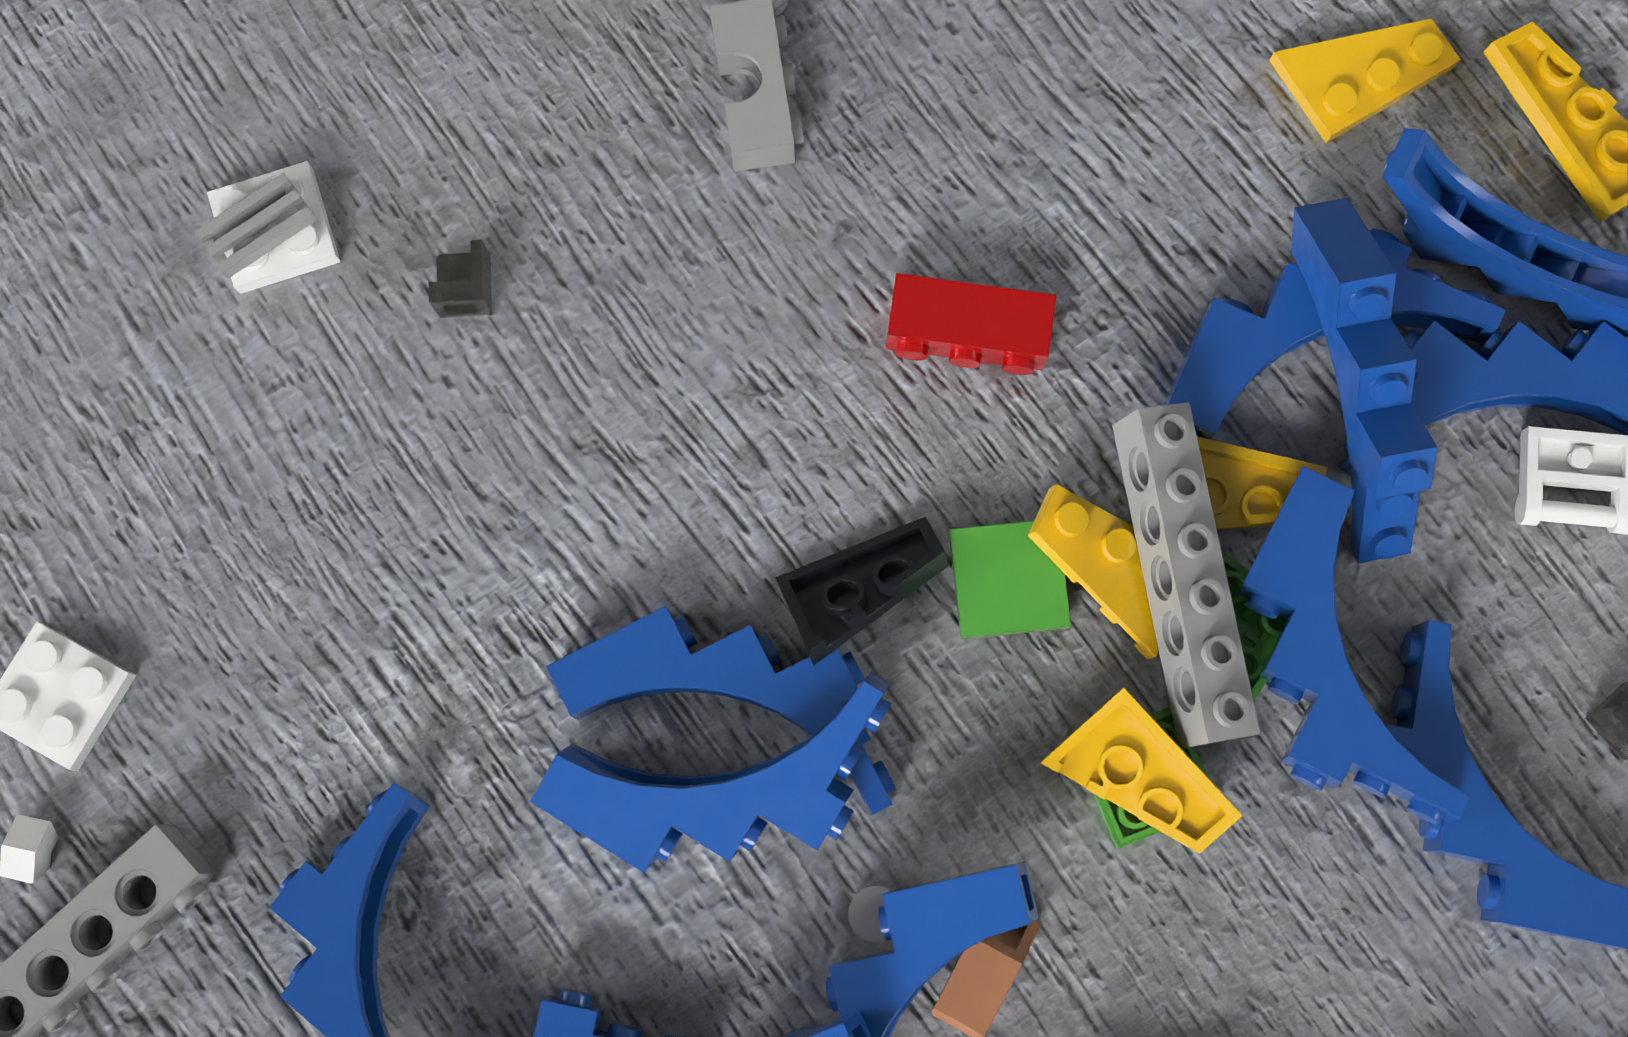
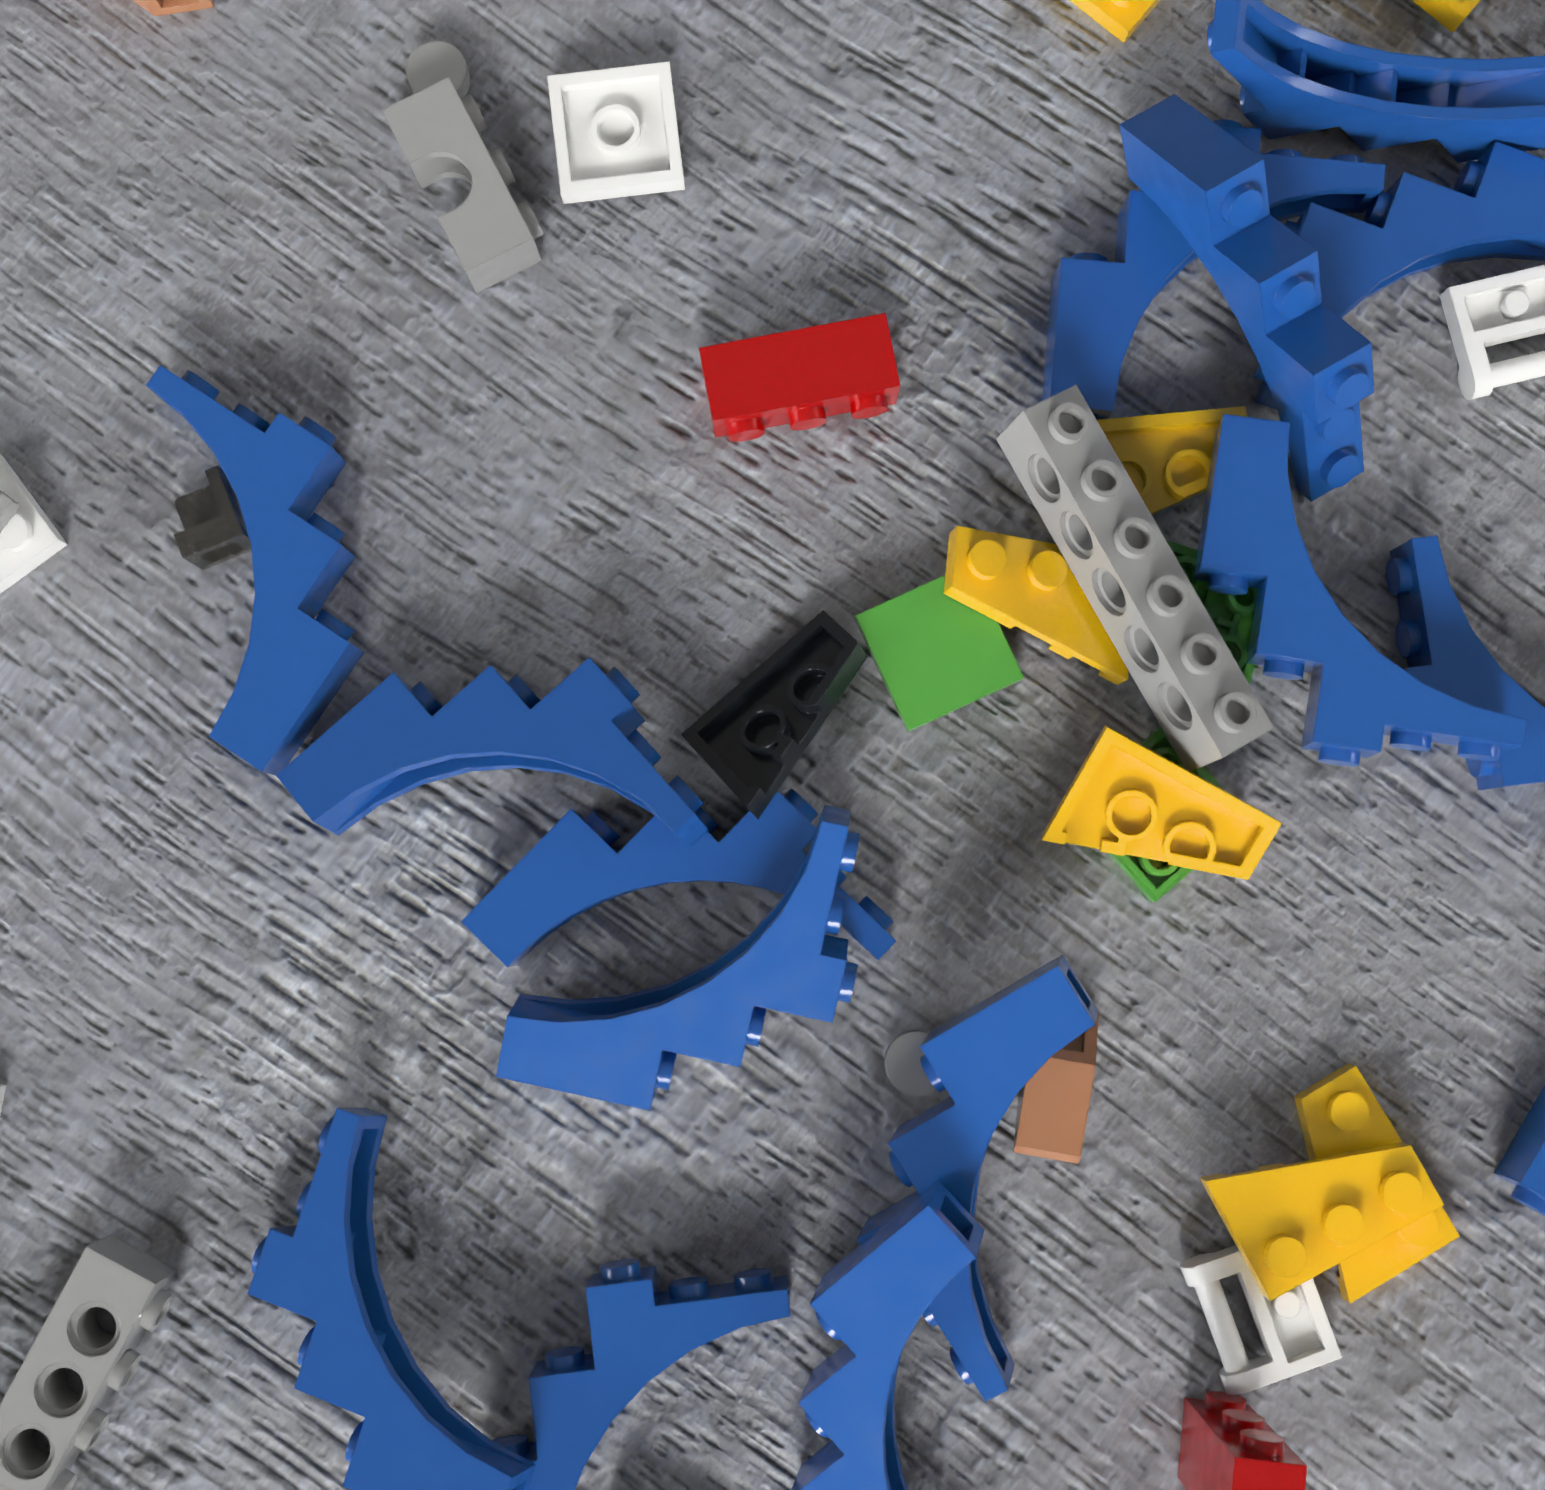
camera: 20 degrees left, 5 degrees up
none -> blue arch [146,365,365,776]
none -> blue arch [276,657,708,846]
none -> white plate [547,61,685,204]

